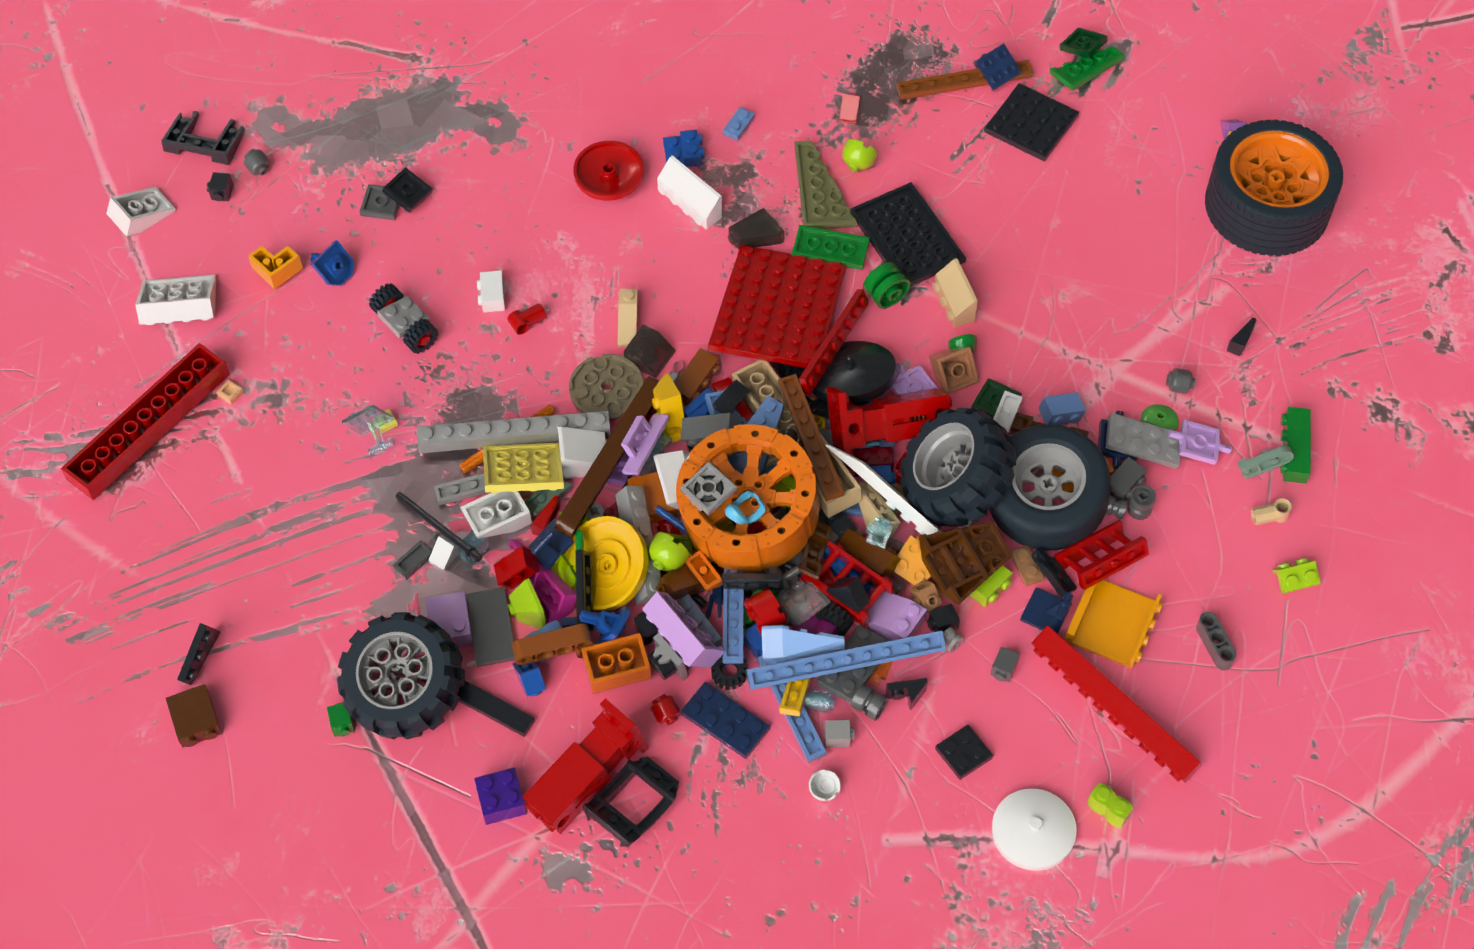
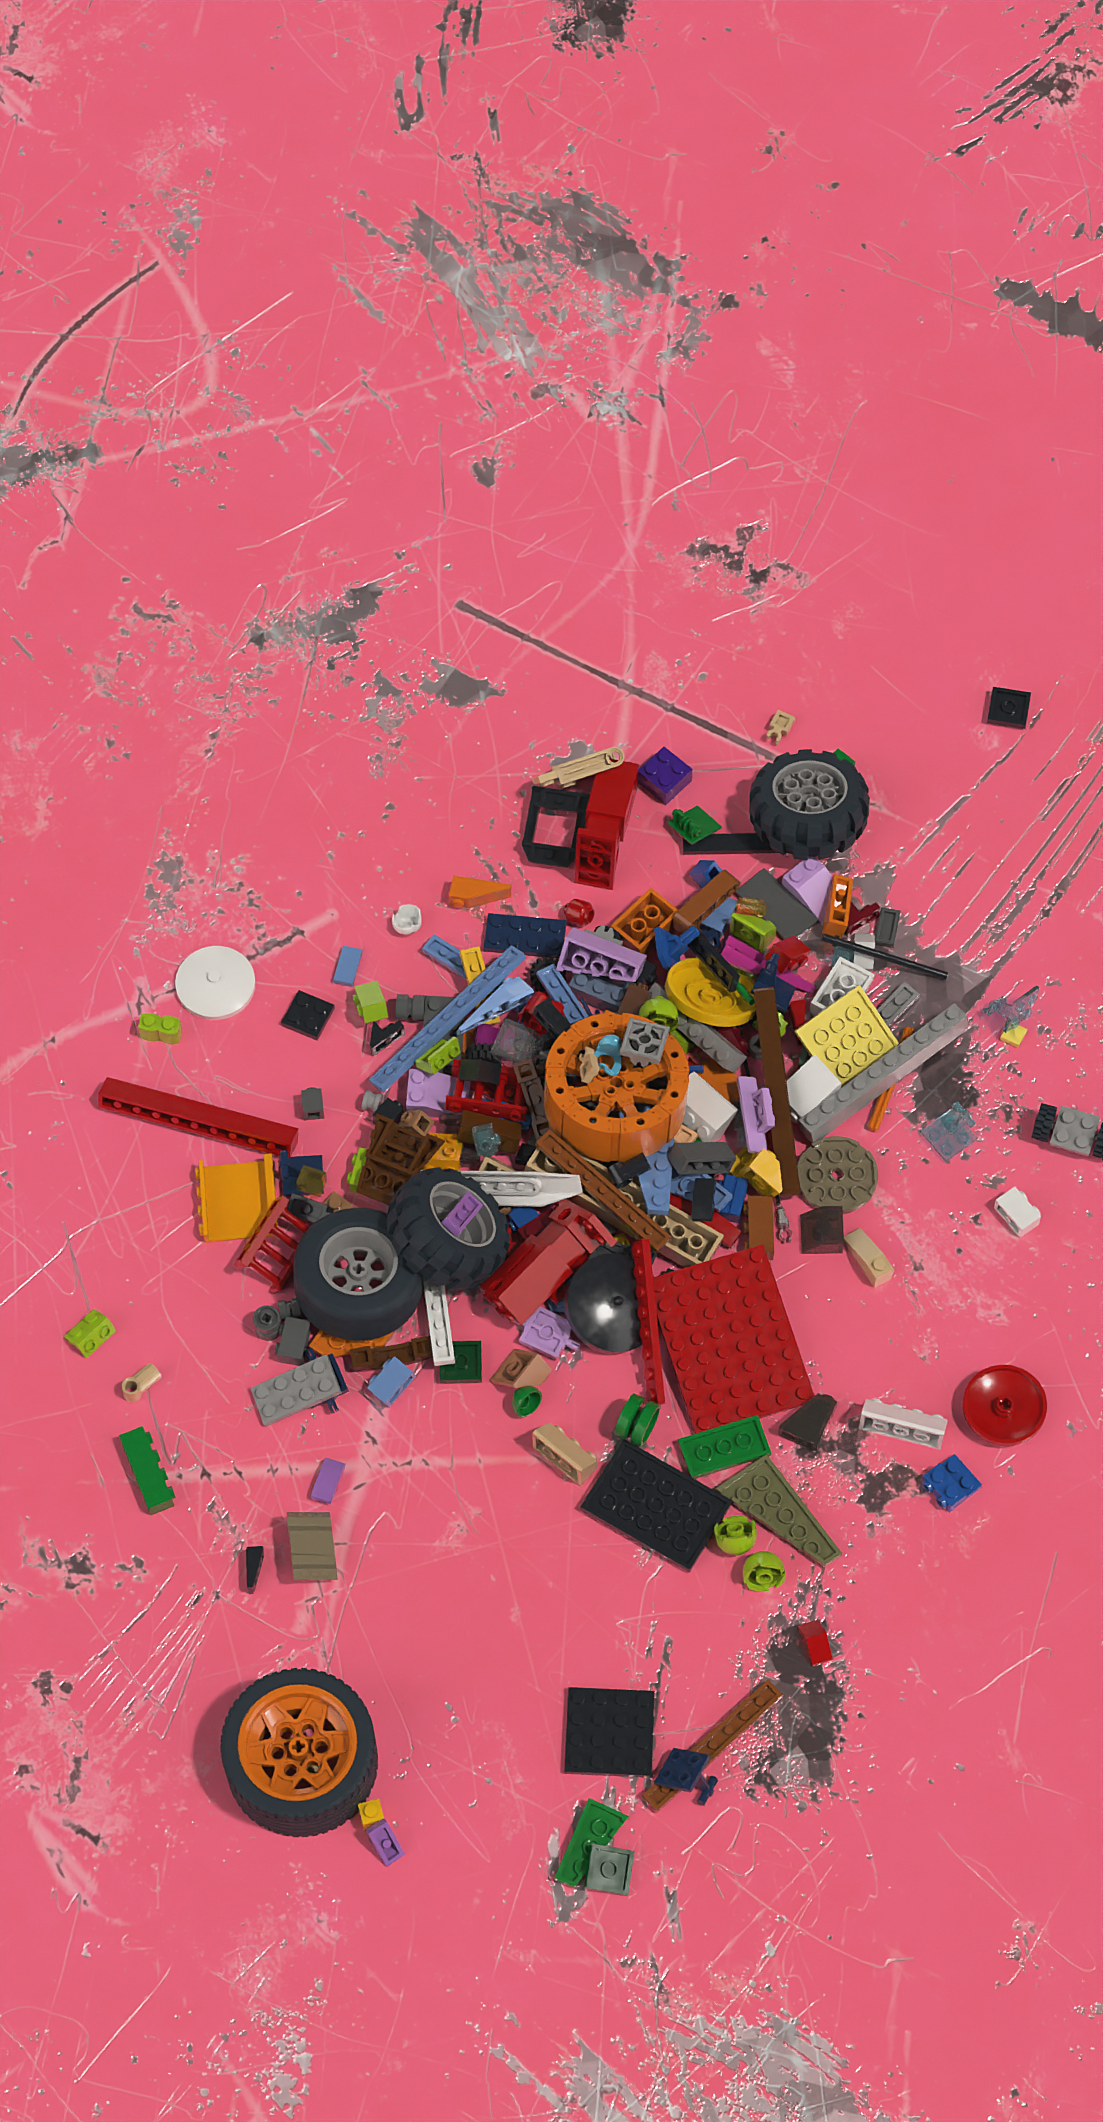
camera: 150 degrees right, 5 degrees up
reddish brown brick [165,684,222,748] -> none
black wing [177,623,221,685] -> none
red piece [507,303,547,335] -> none
medium blue plate [723,107,755,141] -> none
clear light blue brick [804,690,835,713] -> none
light grey brick [824,720,854,748] -> none
bright green dish [1140,404,1179,431] -> none
dark grey head [1166,368,1195,394] -> none
lavender plate [1168,419,1232,465] -> none
dark grey beam [1196,612,1236,671] -> none
sand green plate [1238,446,1294,479] -> none
none -> dark tan slope [287,1512,338,1580]
none -> clear yellow panel [296,1165,327,1197]
none -> medium lavender slope [311,1457,345,1504]
none -> medium blue tile [333,946,363,987]
none -> lime brick [352,981,389,1023]
none -> lime bracket [415,1037,461,1075]
none -> medium lavender plate [441,1191,483,1237]
none -> orange slope [449,875,512,908]
none -> tan plate [532,747,625,789]
none -> black hinge [533,997,573,1041]
none -> tan plate [579,1046,599,1084]
none -> green hinge [667,805,722,845]
none -> lime cylinder [714,1516,757,1556]
none -> clear yellow brick [736,896,767,918]
none -> tan plate [766,710,795,745]
none -> orange slope [822,874,853,938]
none -> dark red slope [845,902,881,937]
none -> clear light blue plate [920,1102,978,1162]
none -> black plate [987,687,1031,729]

